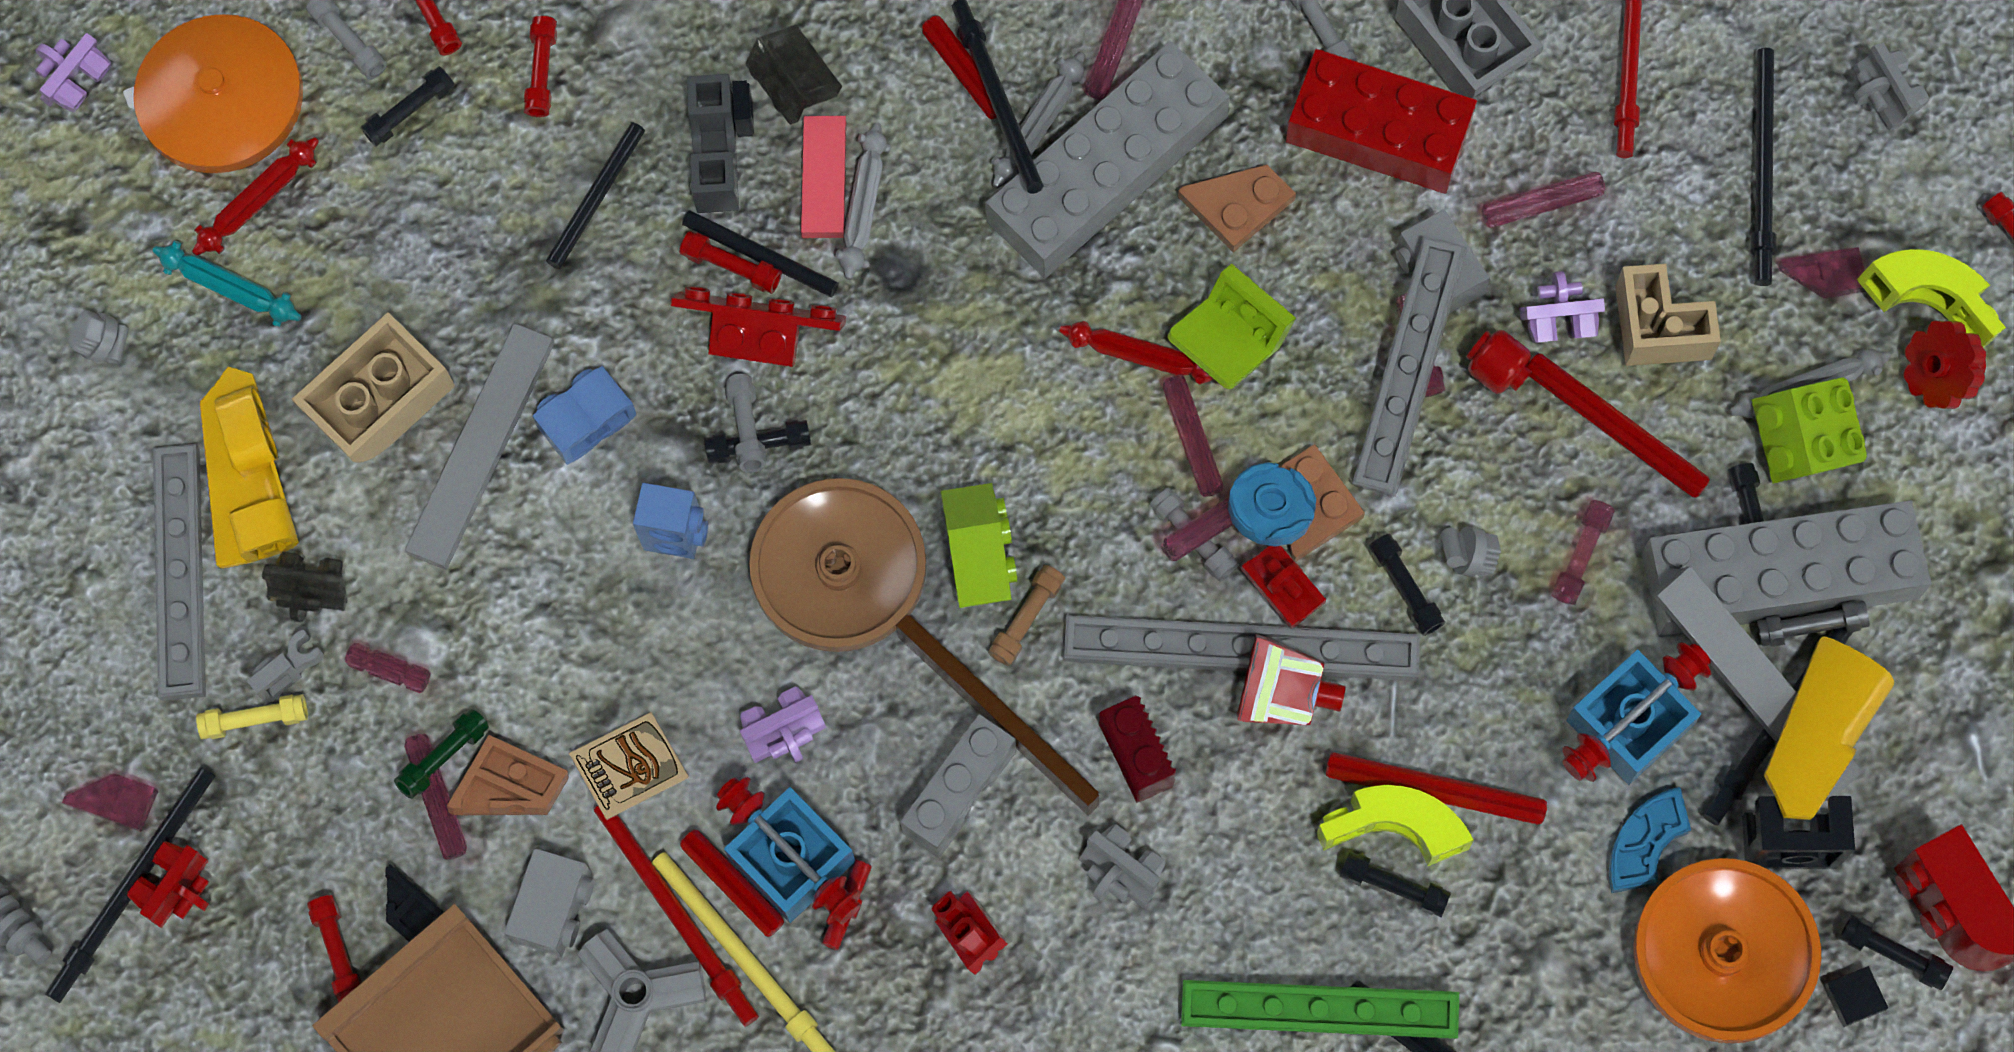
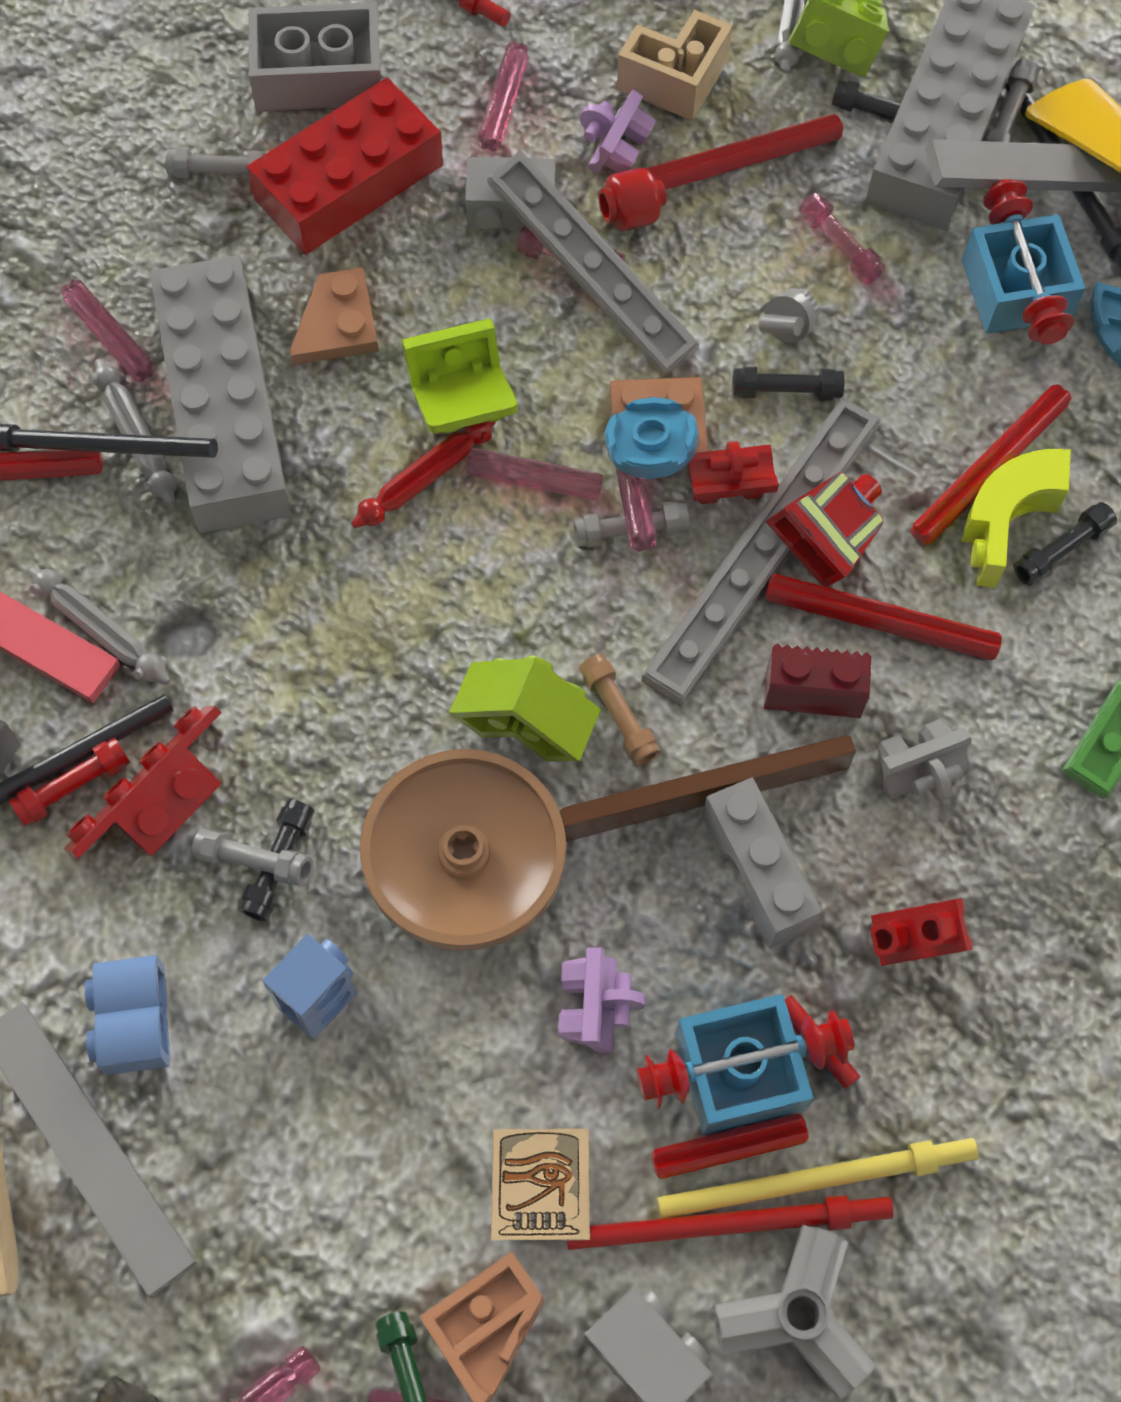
camera: 65 degrees left, 5 degrees down
none -> red axle [766,574,1002,660]

